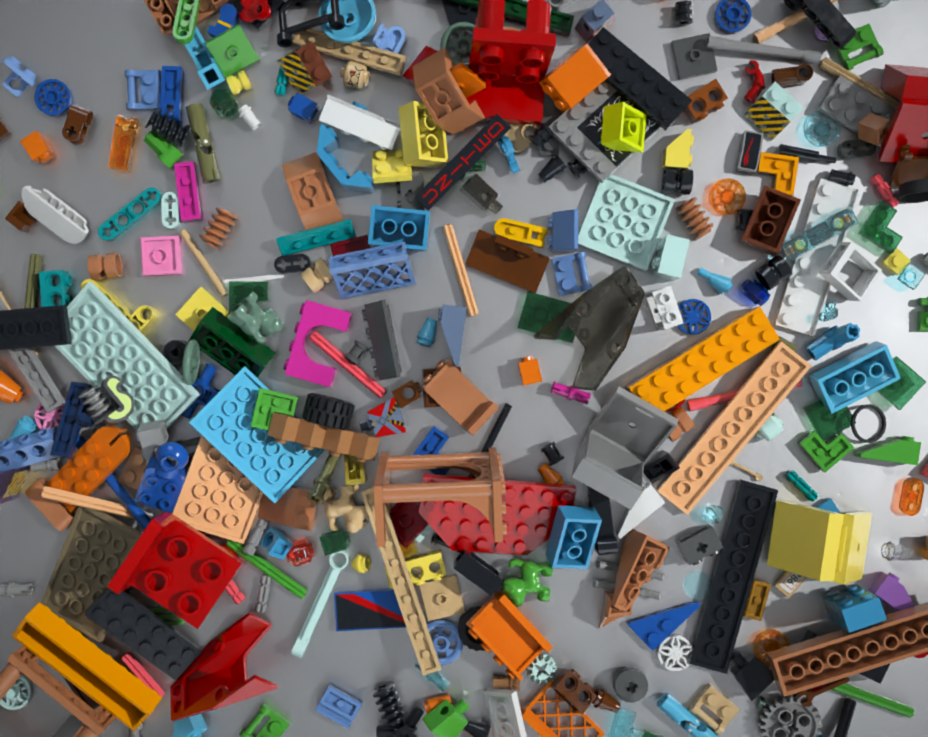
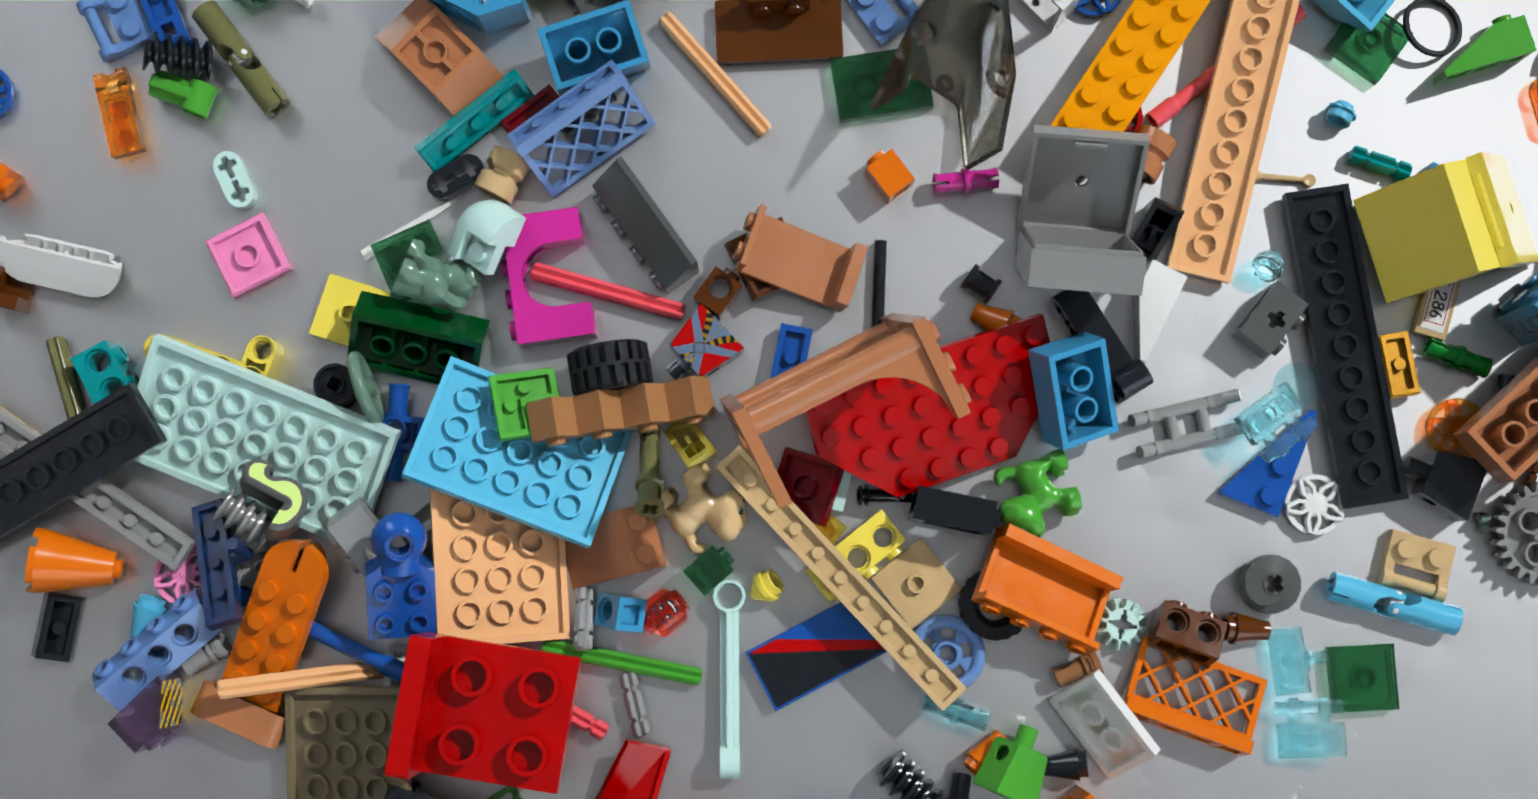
camera: 25 degrees left, 5 degrees down
reddish brown piece [62,105,93,145] -> none
nougat wheel [87,252,123,280] -> none
teal beam [98,187,162,241] -> none
light nougat plate [118,446,147,491] -> none
dark pink plate [174,161,202,222] -> none
tan bar [179,229,228,297] -> none
nougat piece [199,207,239,251] -> none
dark grey bush [345,340,369,365] -> none
medium azure cone [416,318,438,347] -> none
sand blue slope [437,304,467,366] -> none
nougat slope [599,592,633,629] -> none
nougat wedge [612,529,670,612] -> none
light aqua head [755,413,784,441] -> none
bright green plate [798,431,854,473] -> none
none -> light aqua brick [446,200,526,275]
none -> clear light blue plate [1233,382,1318,464]
none -> medium azure plate [1325,100,1357,128]
none -> green pin [1422,337,1493,378]

